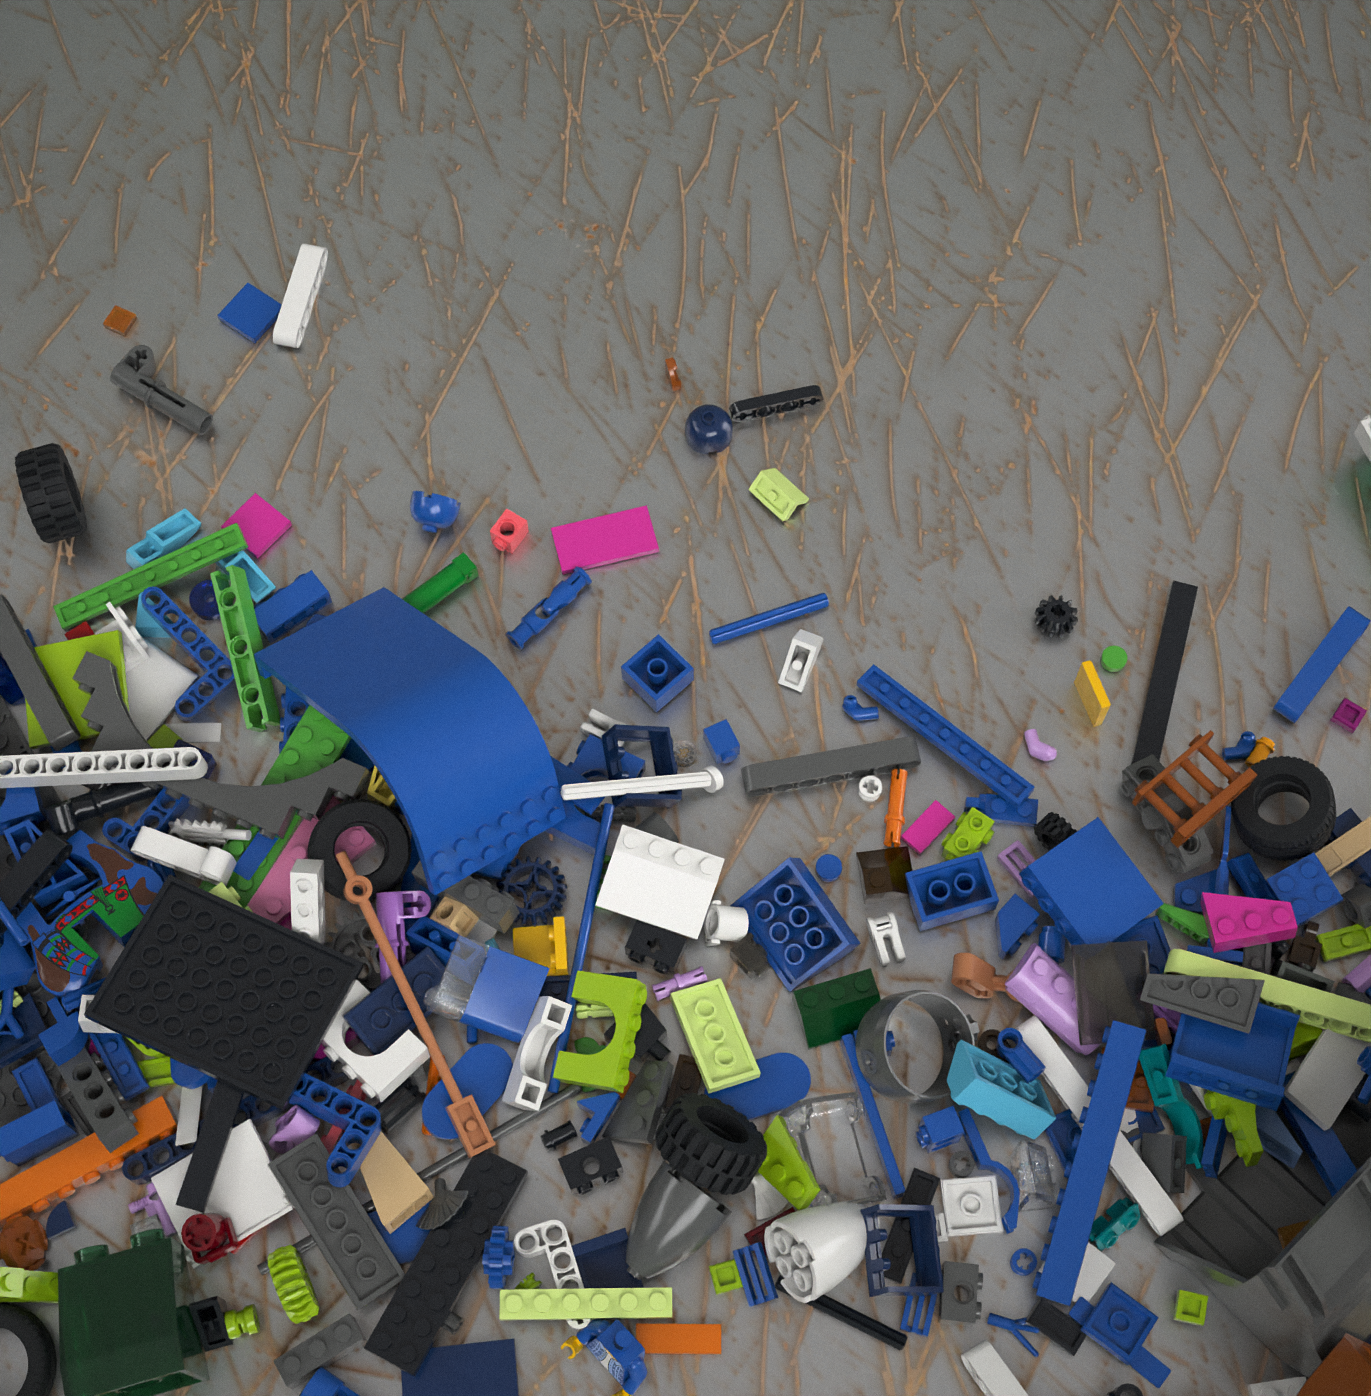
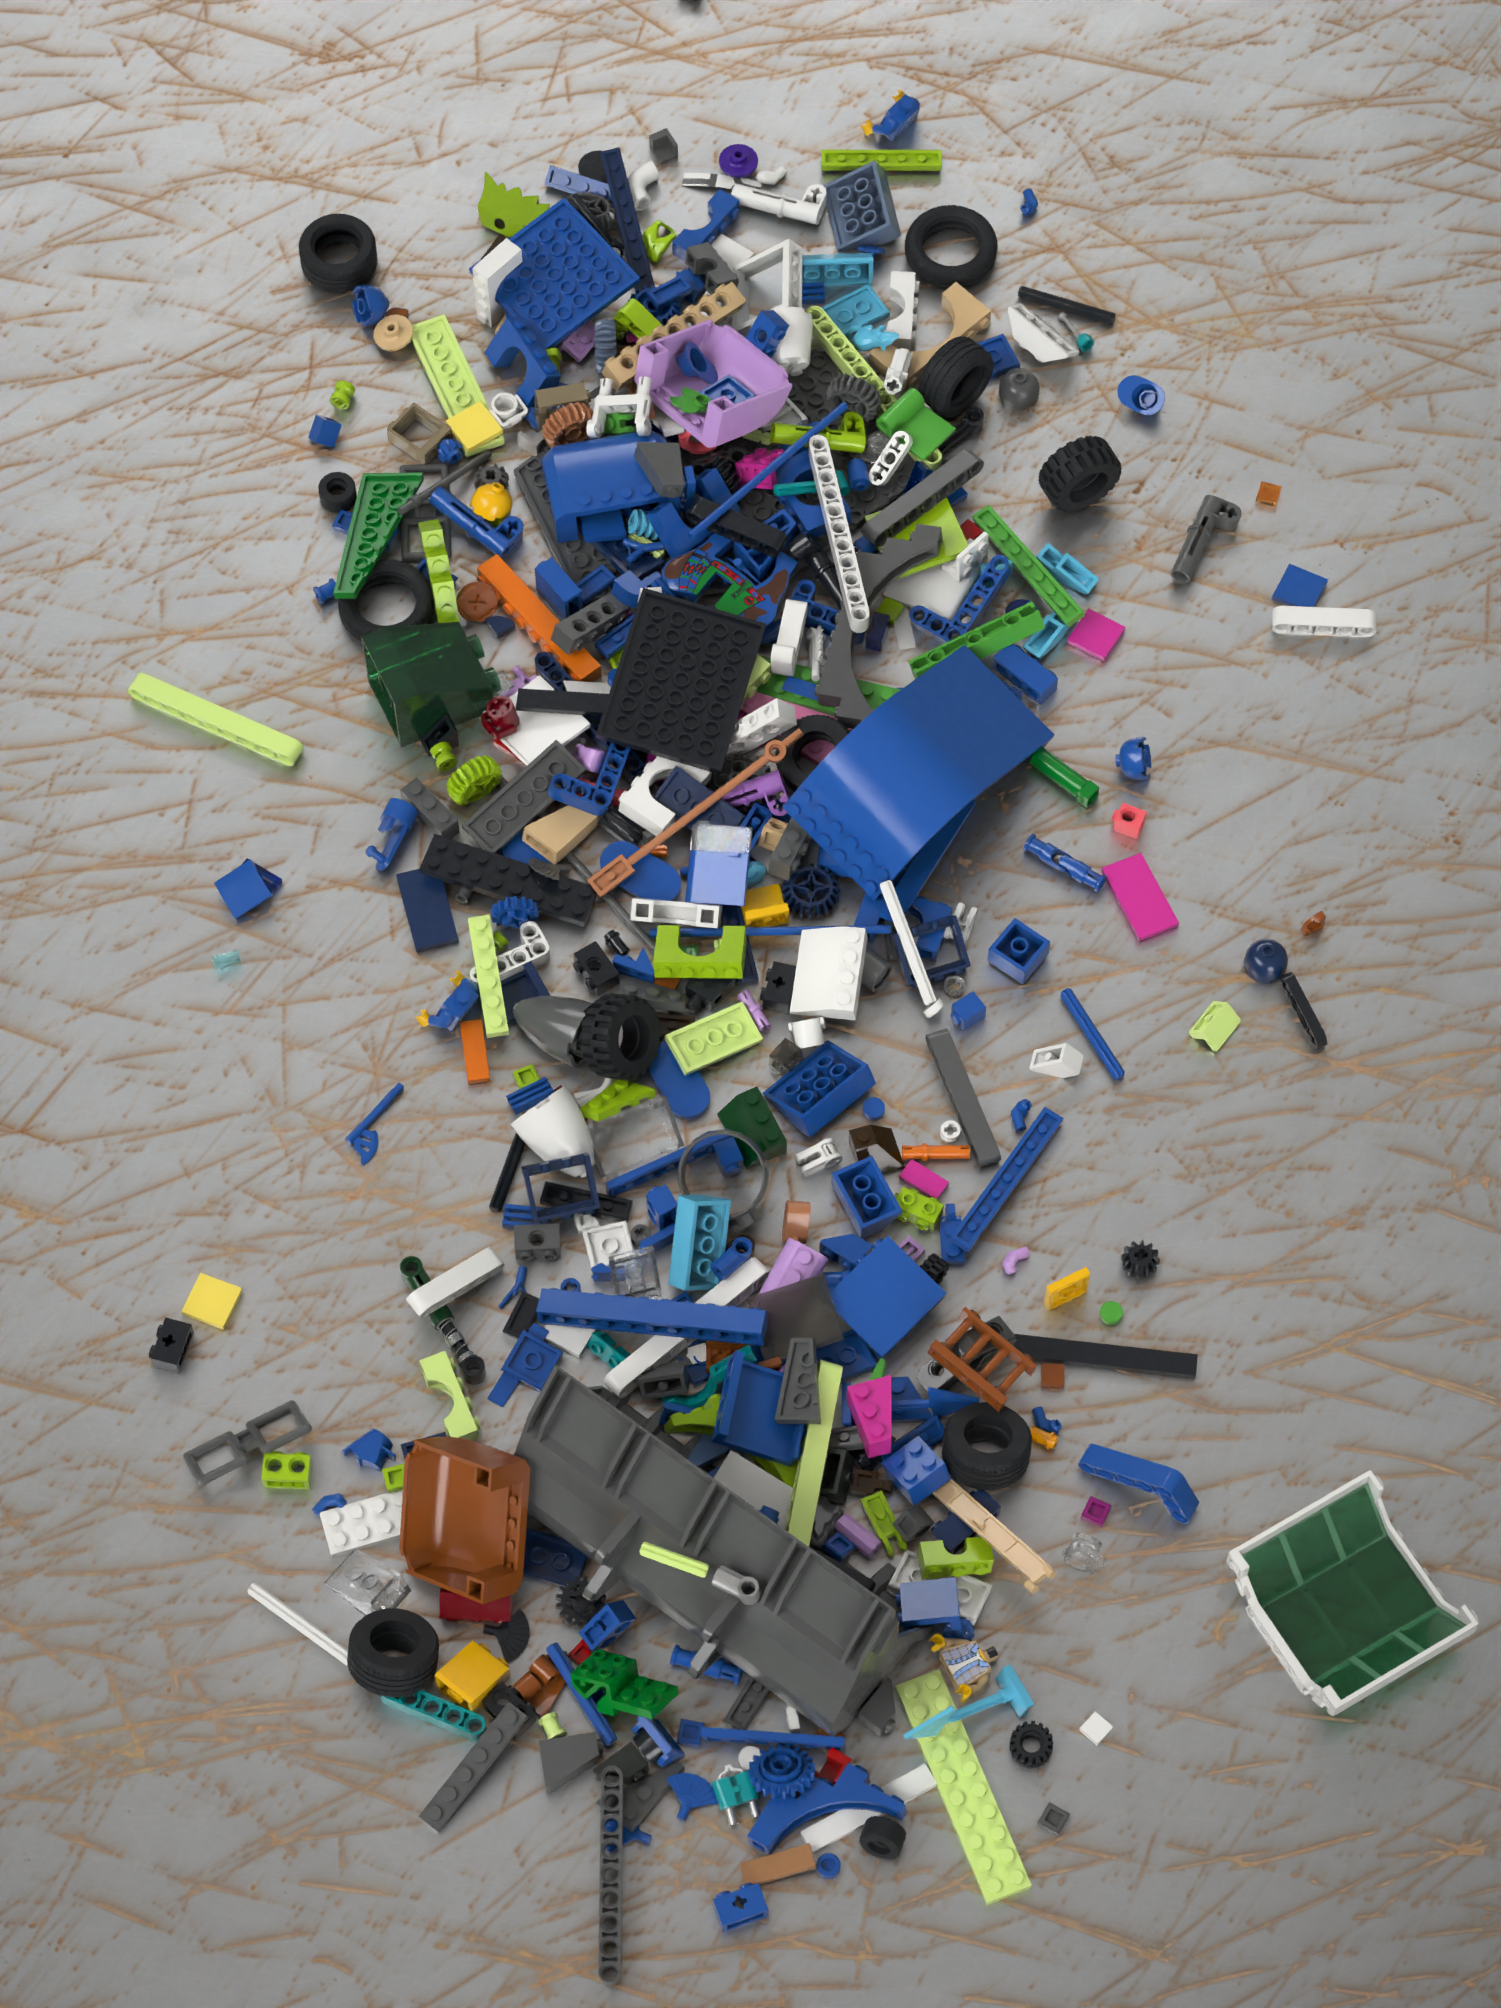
camera: 80 degrees right, 5 degrees down
none -> dark orange tile [1041,1363,1064,1389]

